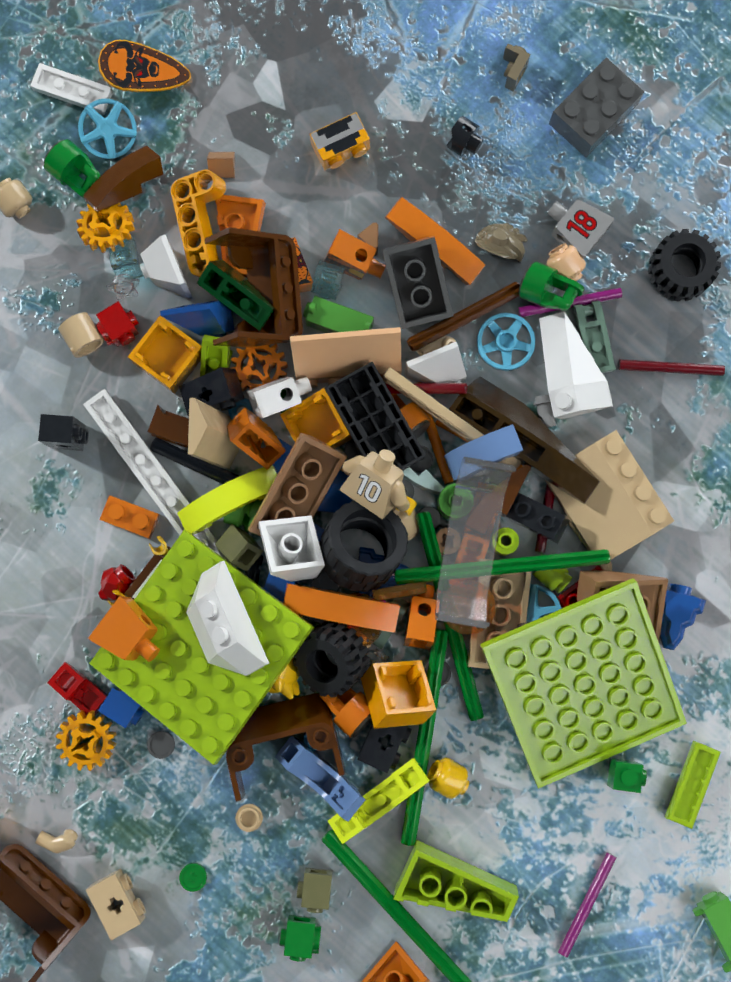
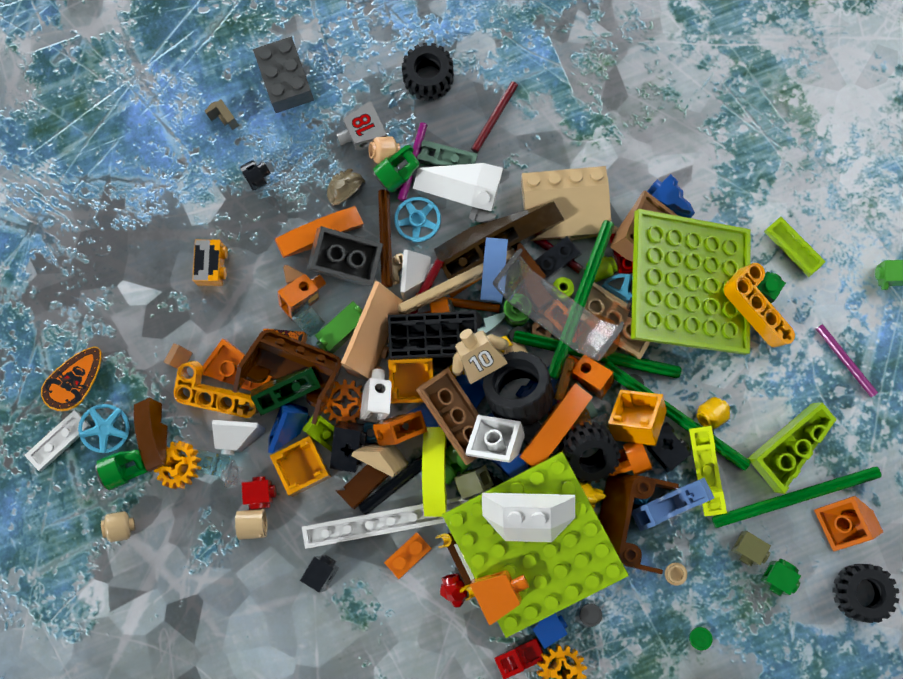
camera: 60 degrees left, 5 degrees down
none -> light orange beam [724,263,795,348]

